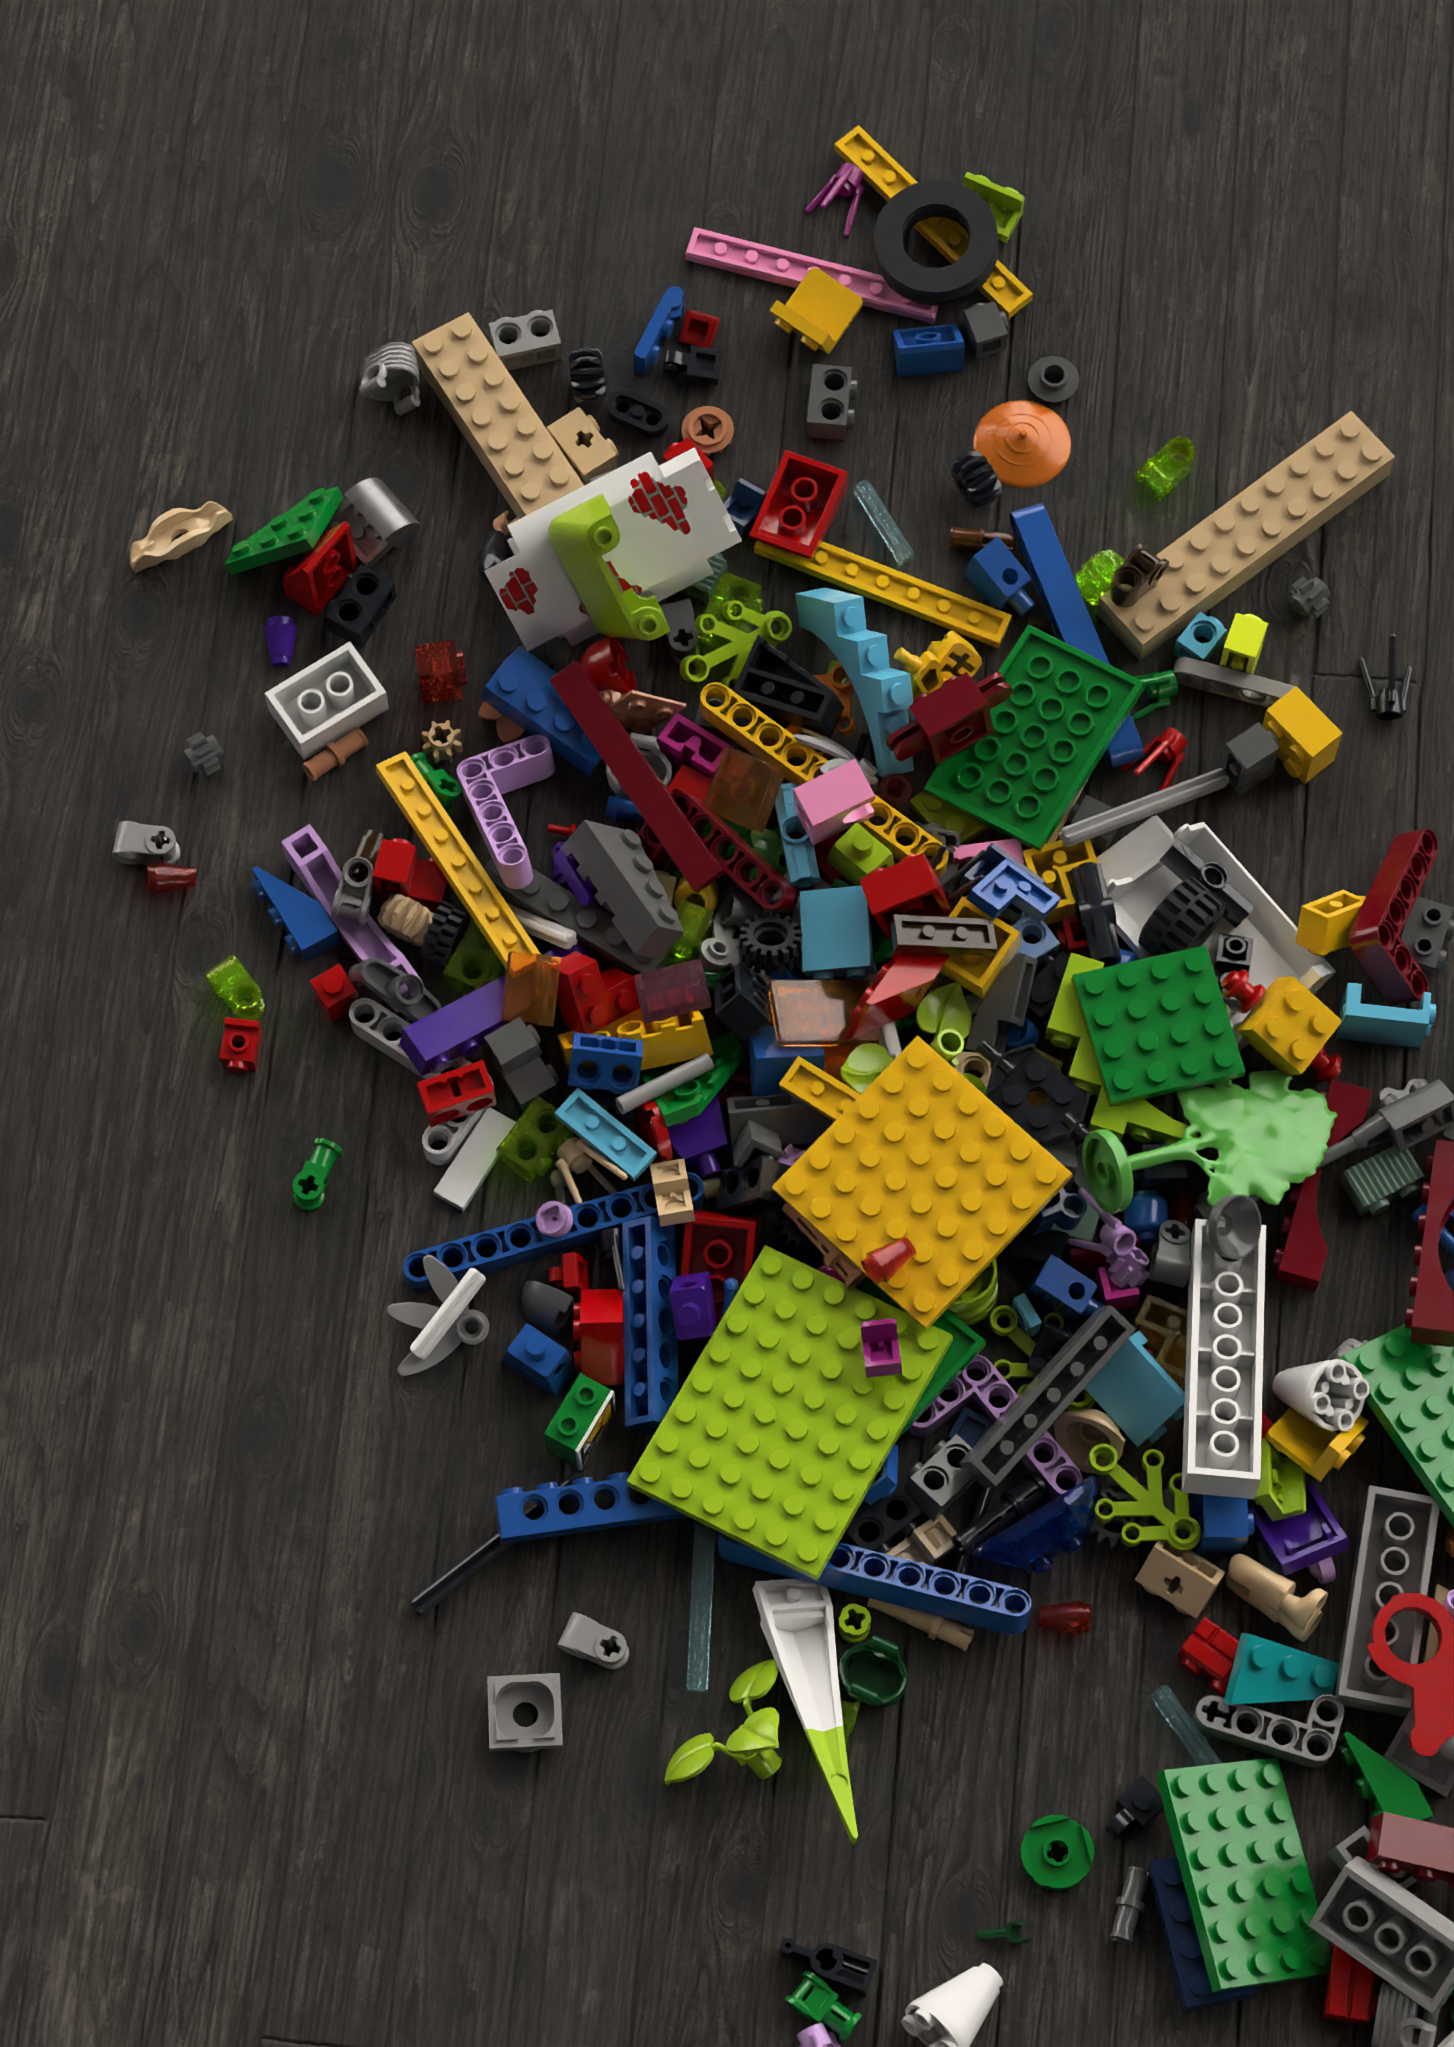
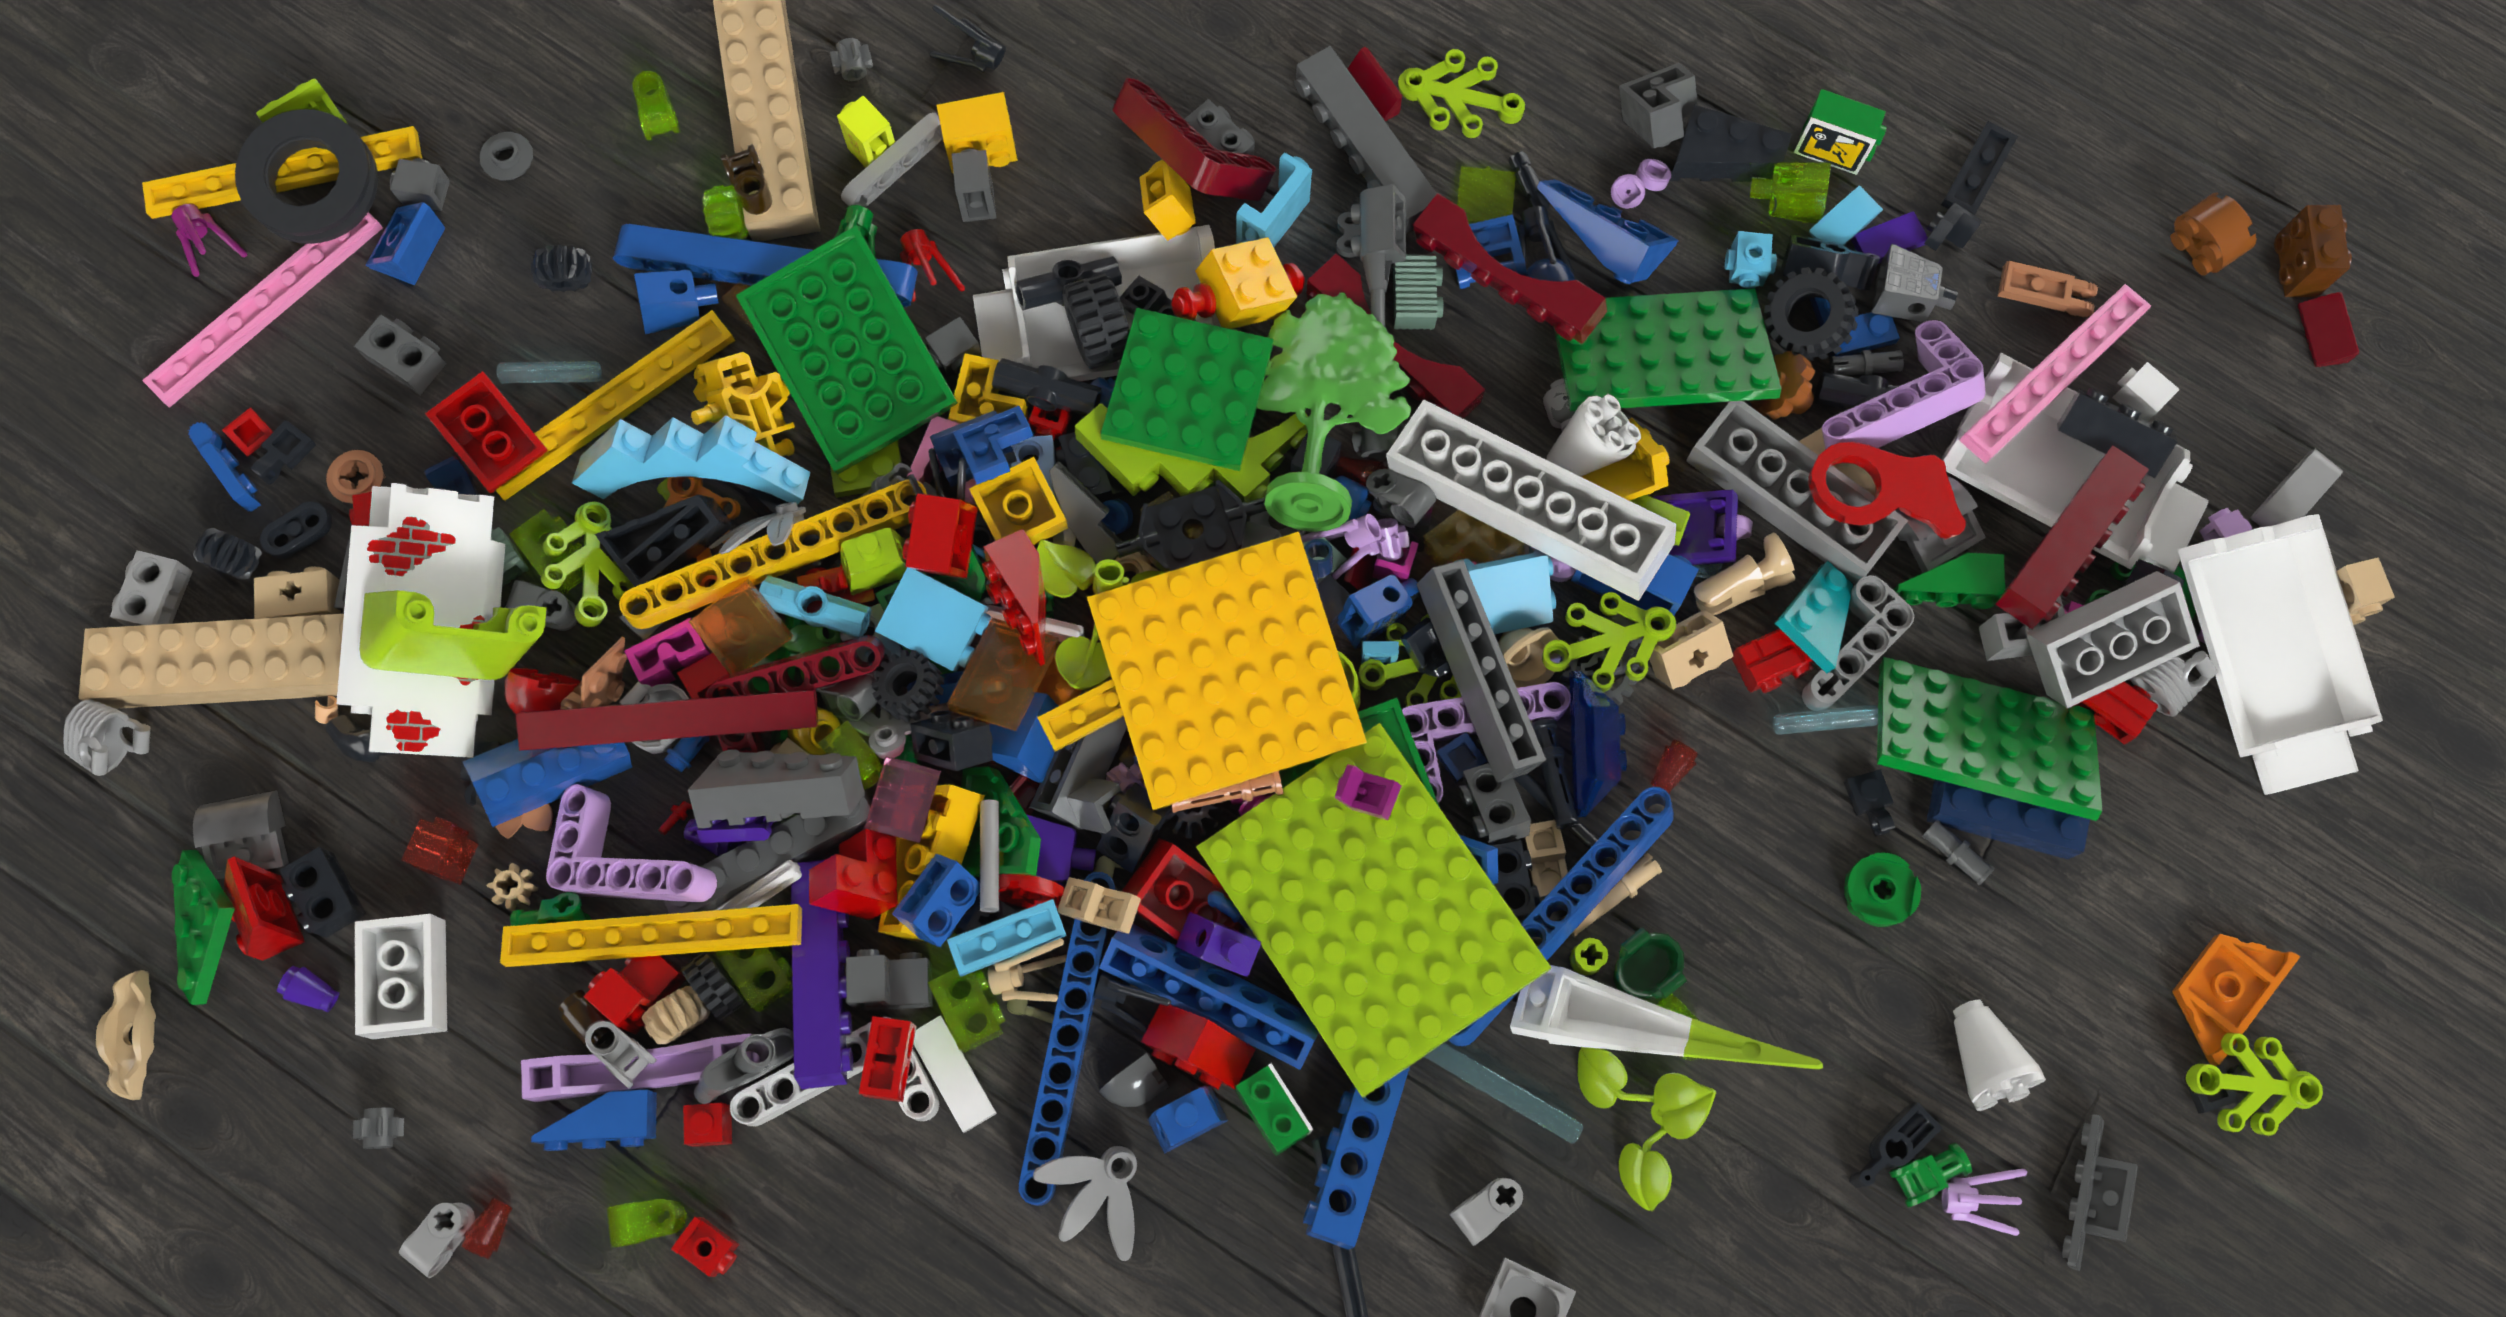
camera: 65 degrees left, 5 degrees up
green connector [292,1138,343,1212] -> none
nougat pin [302,727,369,782] -> none
white axle [410,1268,486,1360] -> none
clear orange panel [501,951,561,1026] -> none
lavender tile [536,1201,573,1238] -> none
red tile [549,1252,590,1297] -> none
yellow bracket [769,268,863,355] -> none
bright pink piece [793,759,875,846] -> none
clear red cone [861,1236,917,1285] -> none
clear red cone [878,773,912,808] -> none
dark red brick [886,672,1013,766] -> none
plate [890,914,997,956] -> none
reddish brown axle [949,526,1016,553] -> none
orange hat [973,400,1071,488] -> none
dark green hand [977,1921,1032,1944] -> none
light grey axle [1059,768,1229,847] -> none
medium azure brick [1174,612,1227,663] -> none
dark grey piece [1206,1194,1261,1259] -> none

